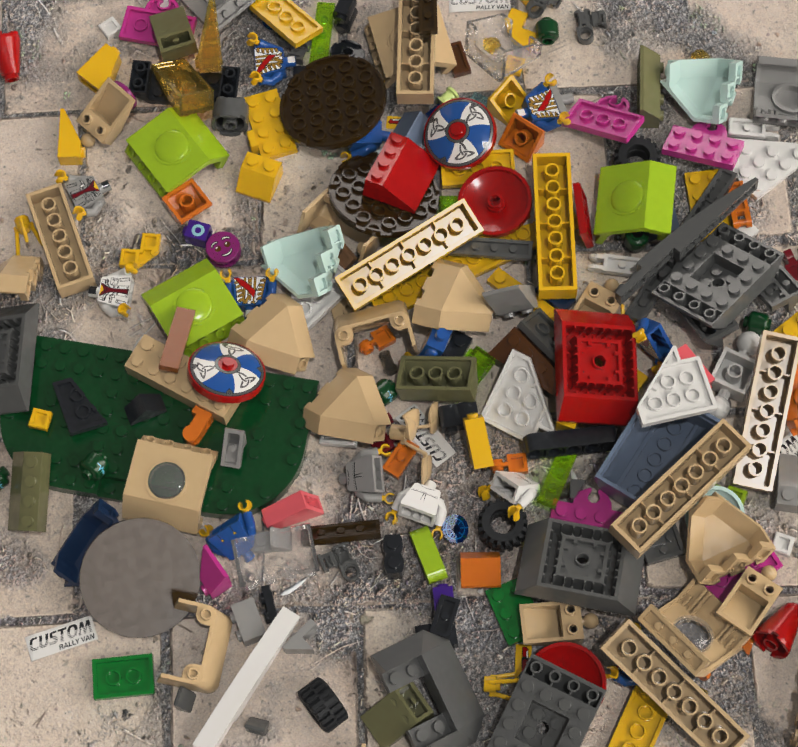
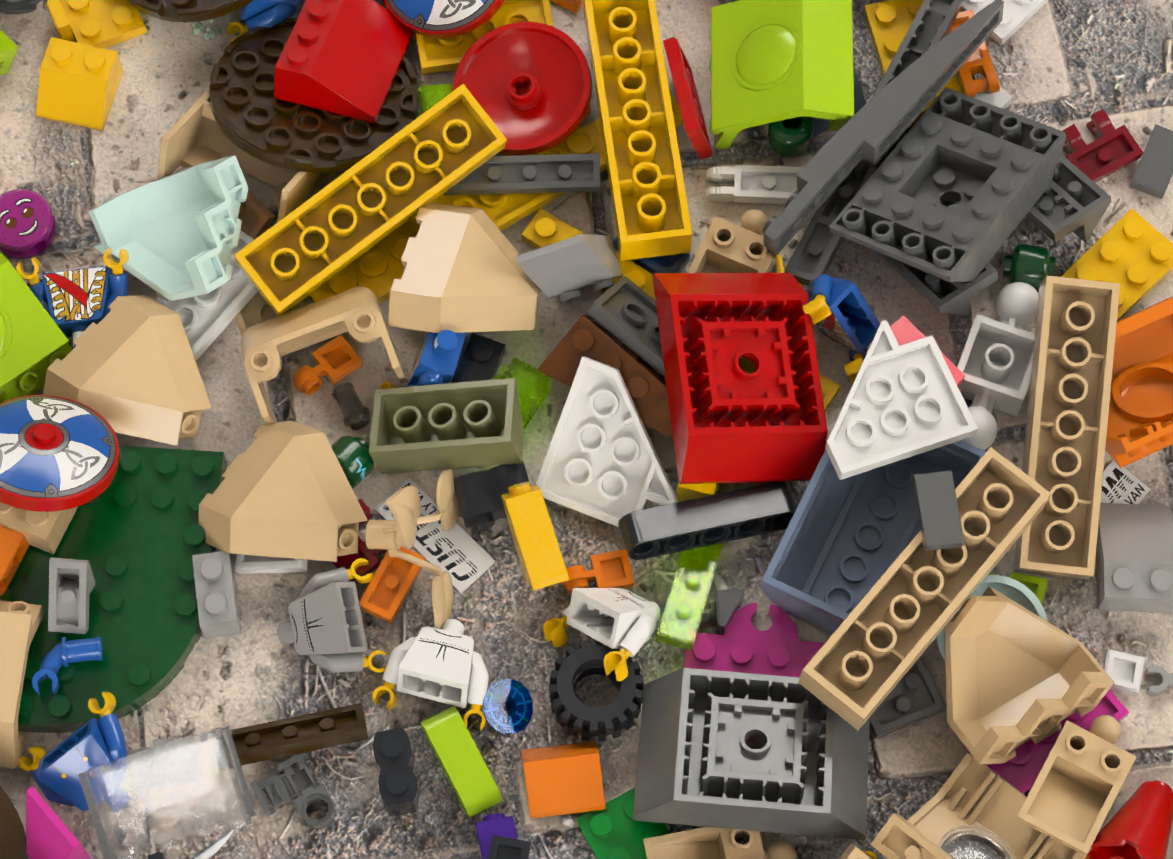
camera: 10 degrees left, 0 degrees up
coral slope [261,490,324,529] -> none
none -> blue piece [32,636,103,696]
none -> light grey brick [192,551,242,639]
none -> dark grey tile [912,470,965,551]

